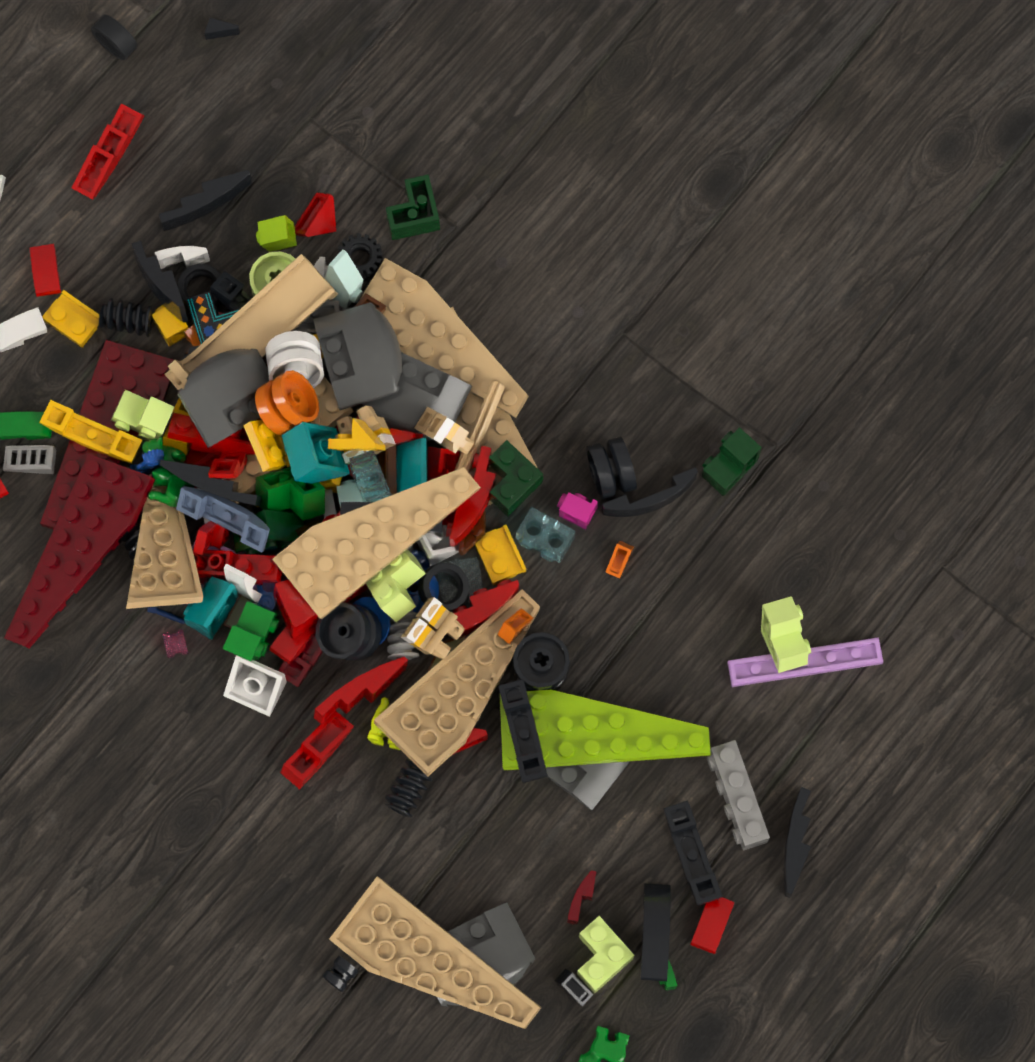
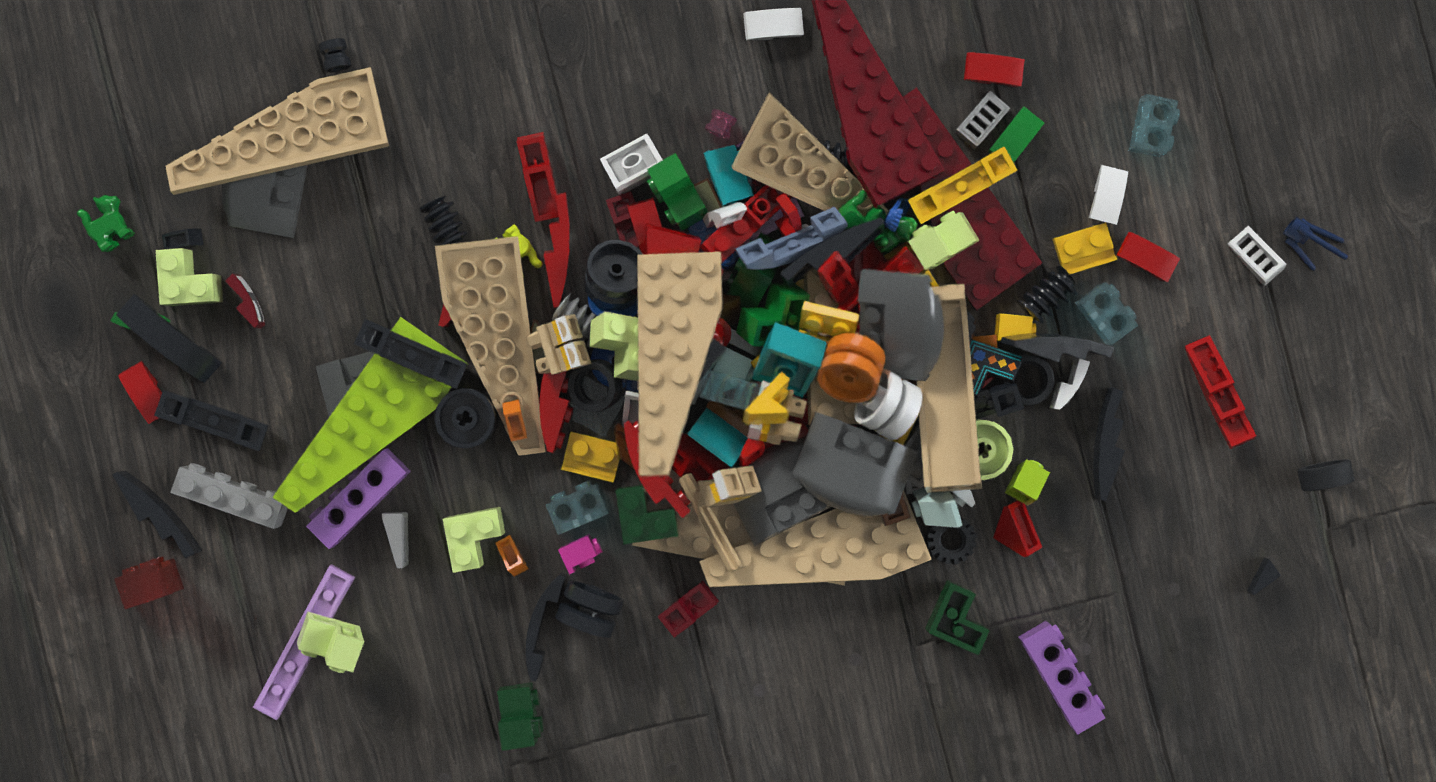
camera: 125 degrees right, 15 degrees up
none -> clear red brick [114,556,184,609]
none -> medium lavender brick [306,449,411,549]
none -> light grey slope [382,512,409,568]
none -> yellowish green brick [443,507,505,573]
none -> dark red slope [657,580,719,638]
none -> white slope [743,8,804,40]
none -> medium lavender brick [1018,621,1105,735]
none -> clear light blue brick [1075,282,1138,345]

